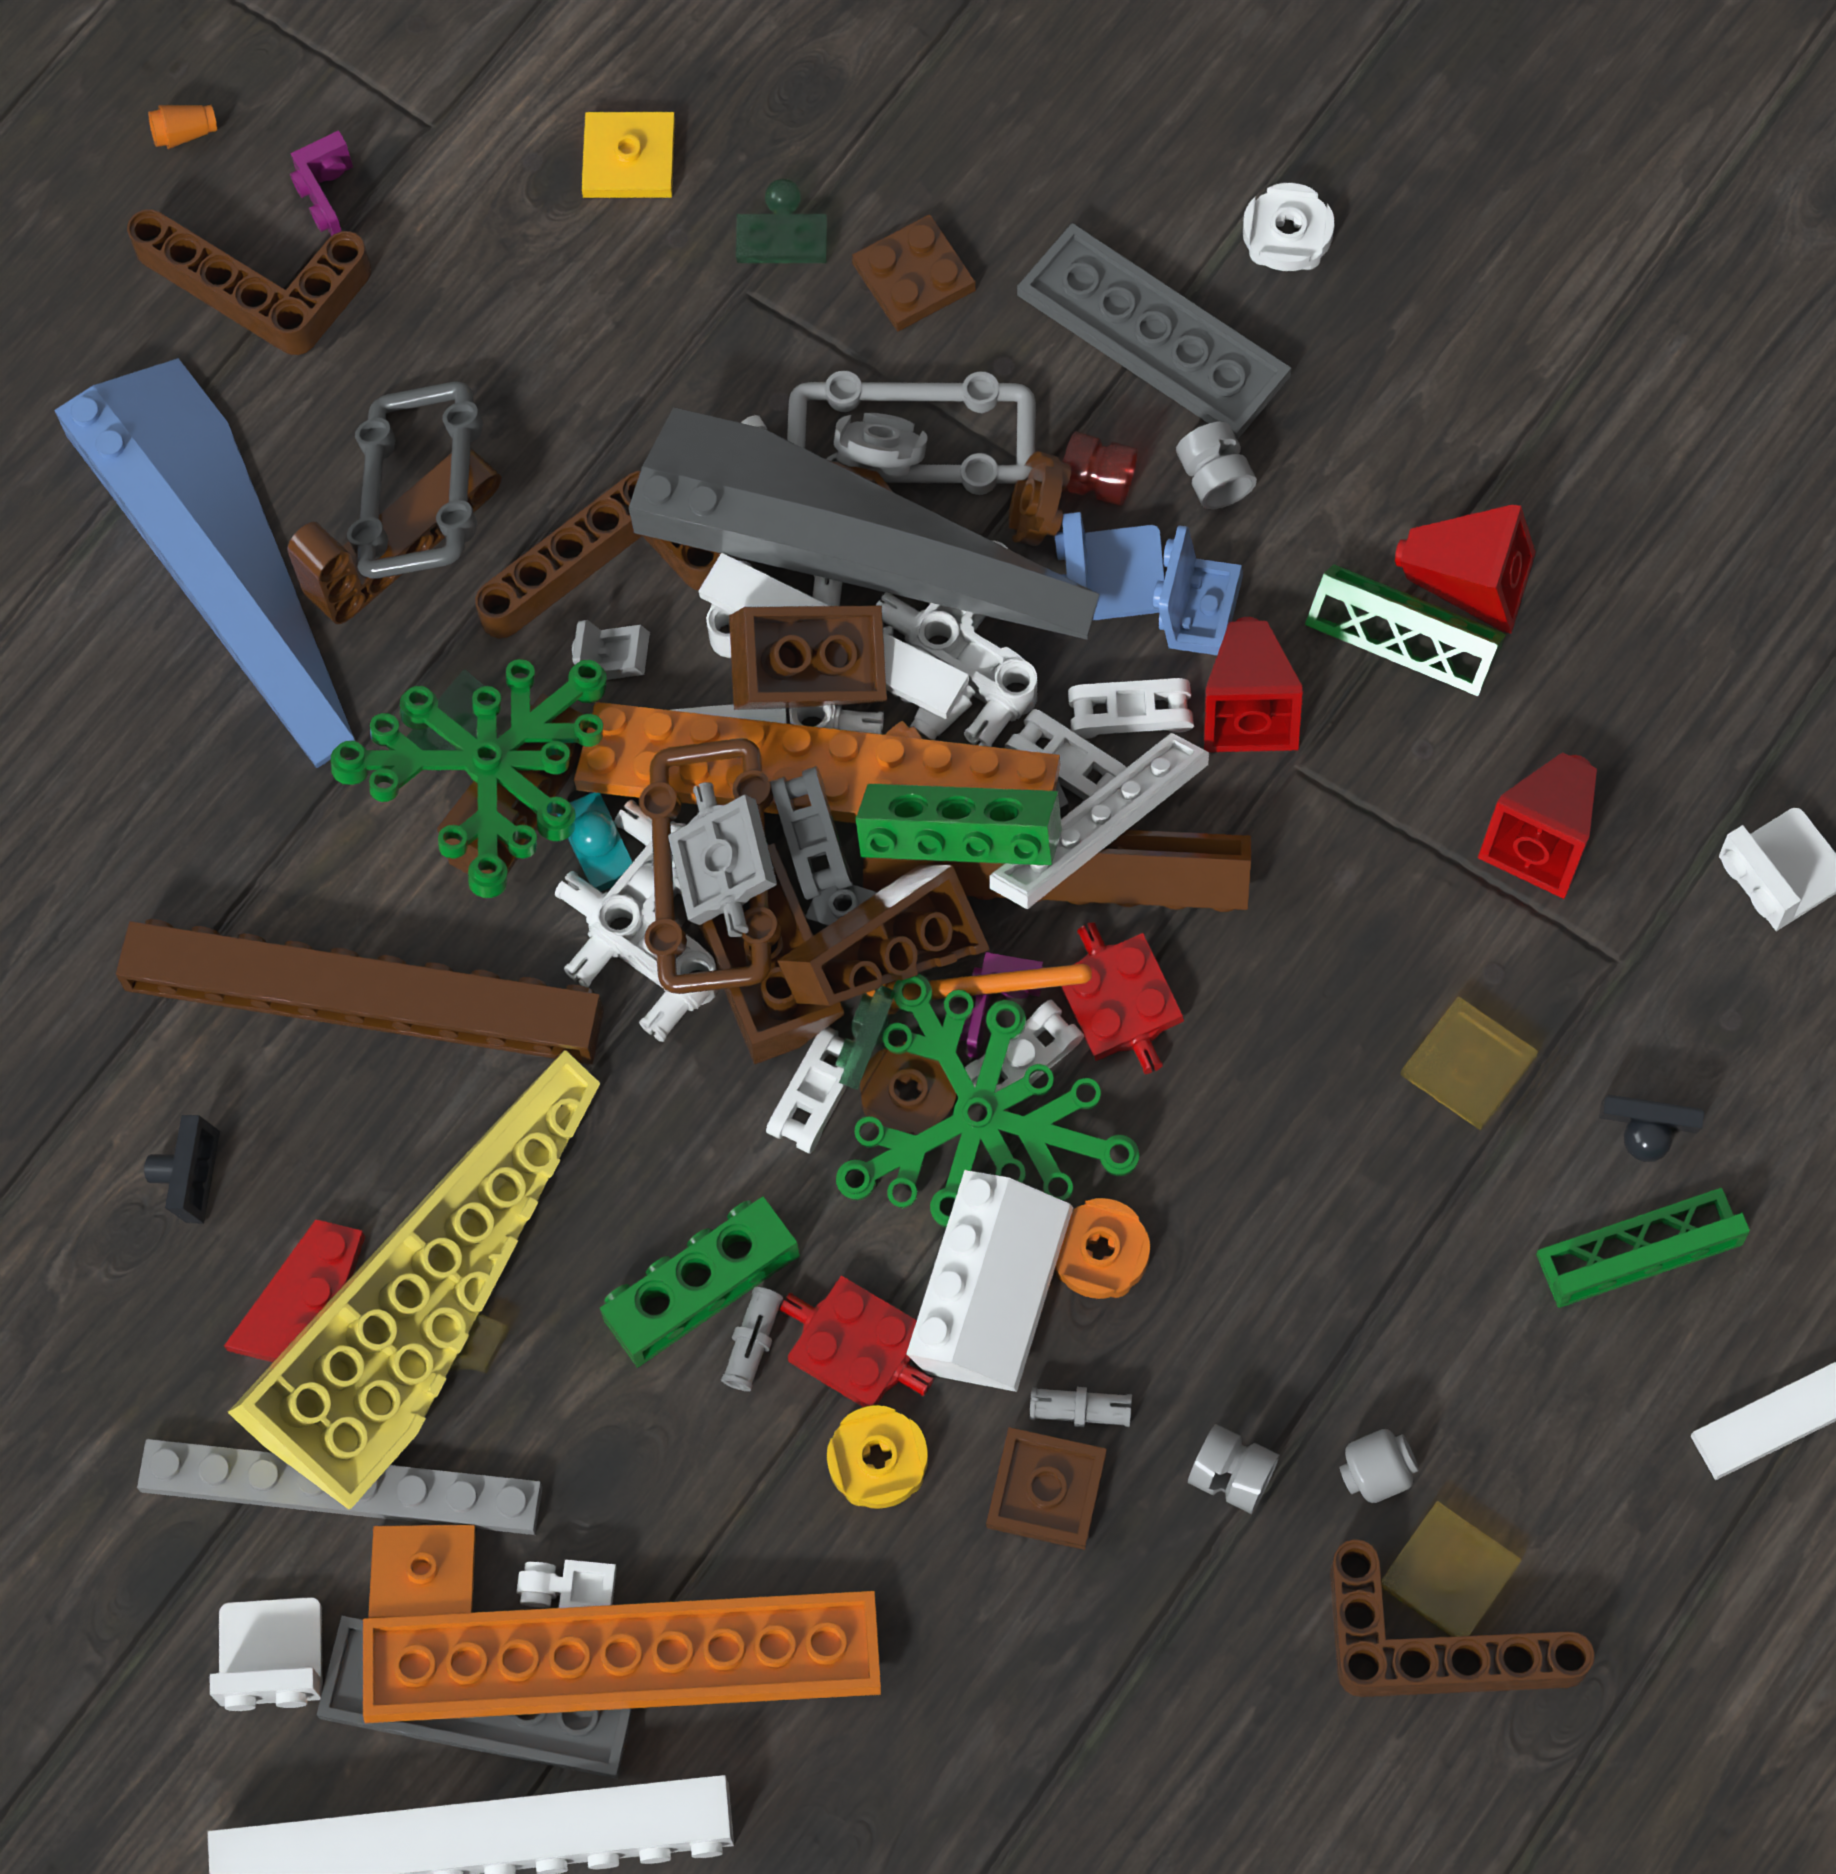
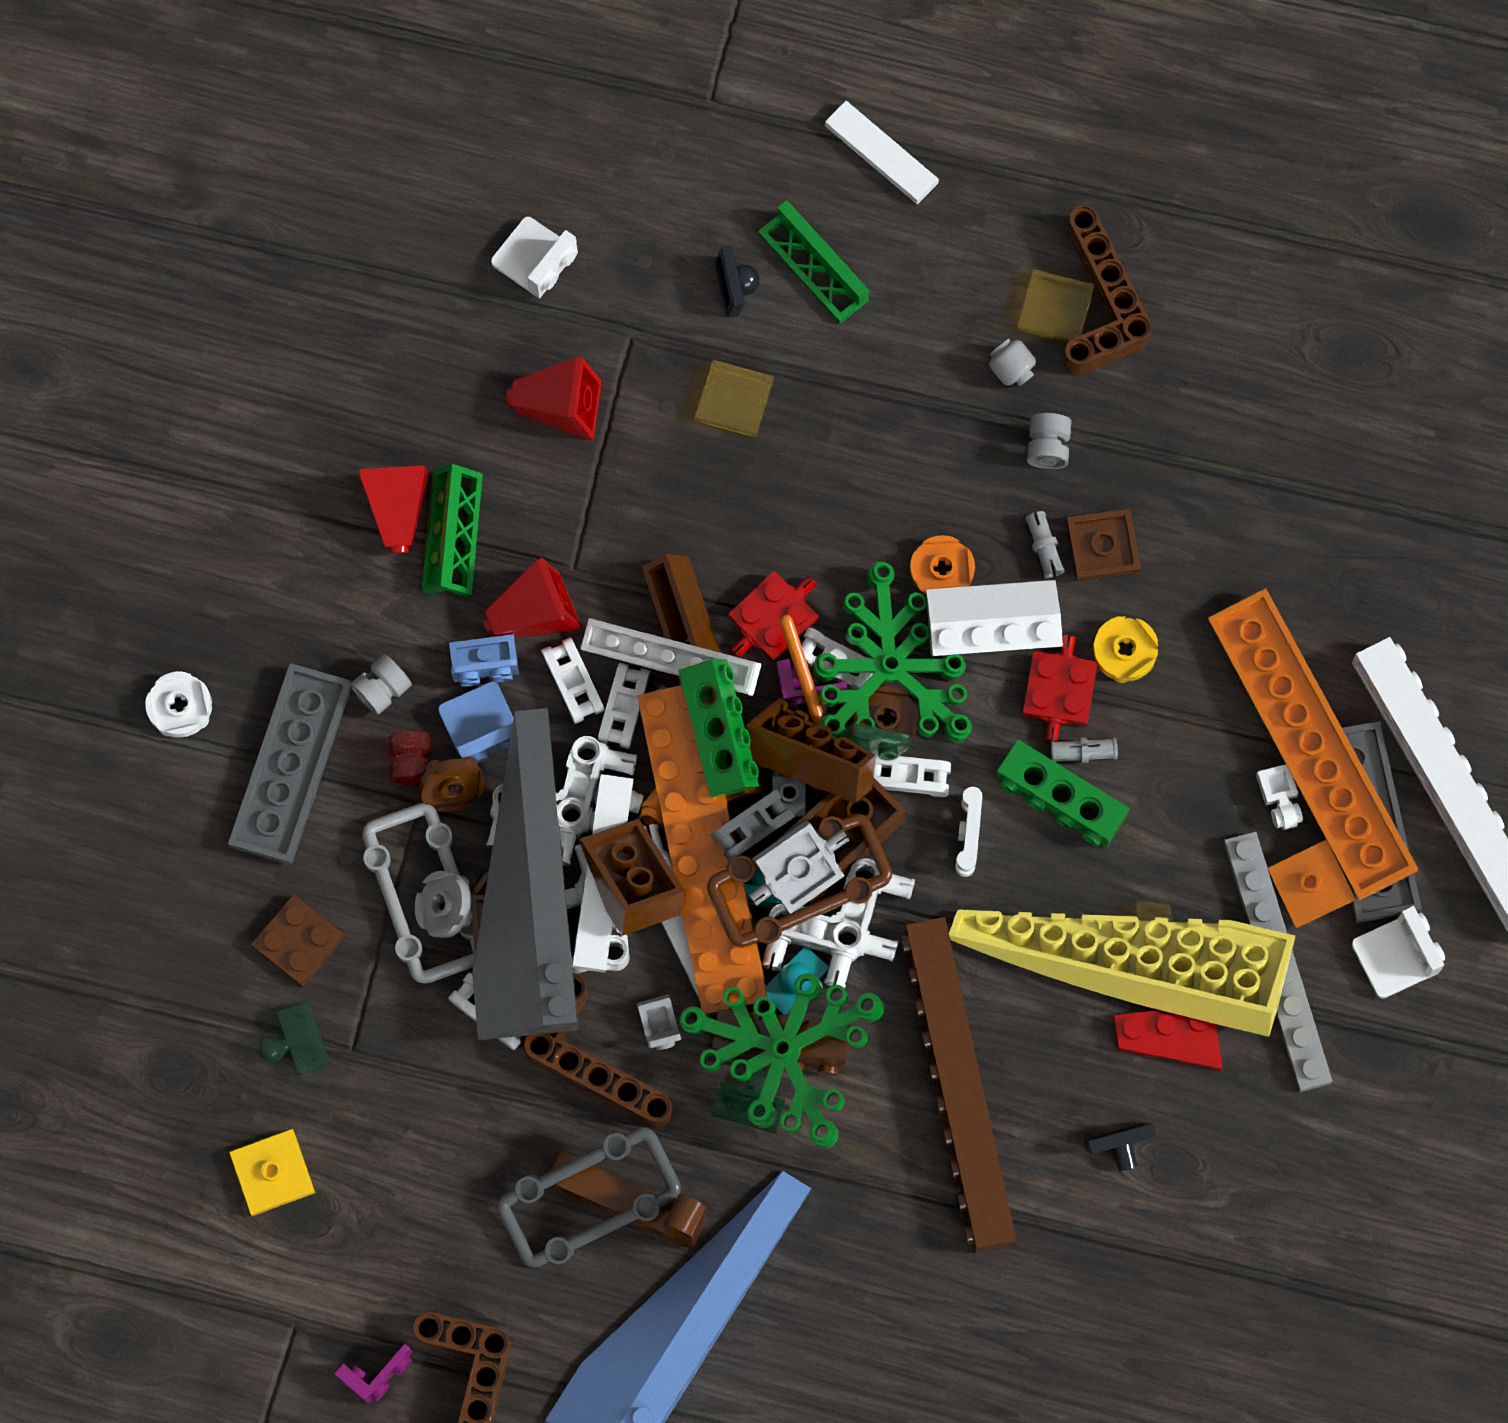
camera: 115 degrees left, 5 degrees up
none -> white plate [955,787,982,877]

